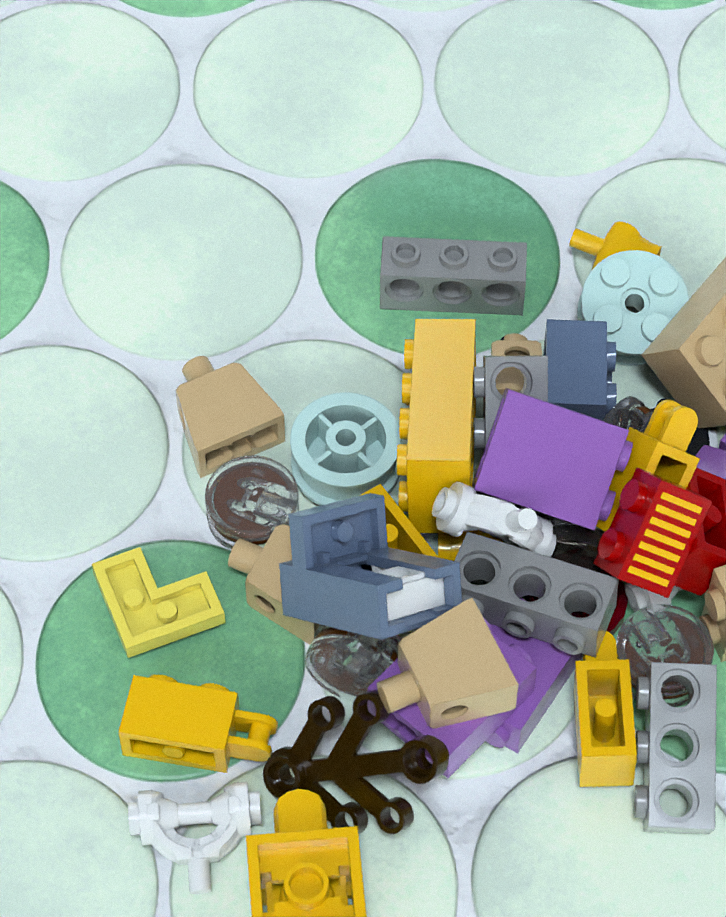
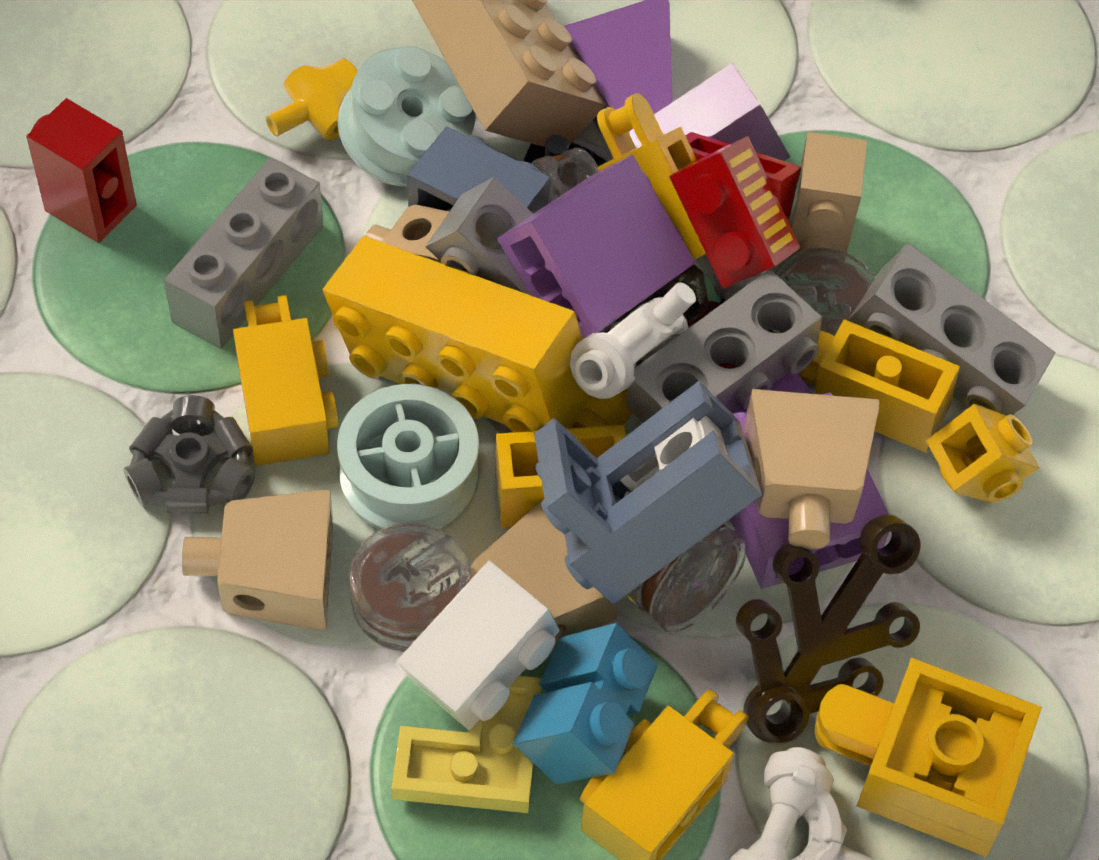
camera: 65 degrees left, 0 degrees up
none -> red brick [26,98,137,243]
none -> dark grey piece [123,395,256,513]
none -> yellow brick [233,295,339,466]
none -> white brick [397,560,560,731]
none -> dark azure piece [513,623,658,785]
none -> yellow brick [926,404,1040,503]

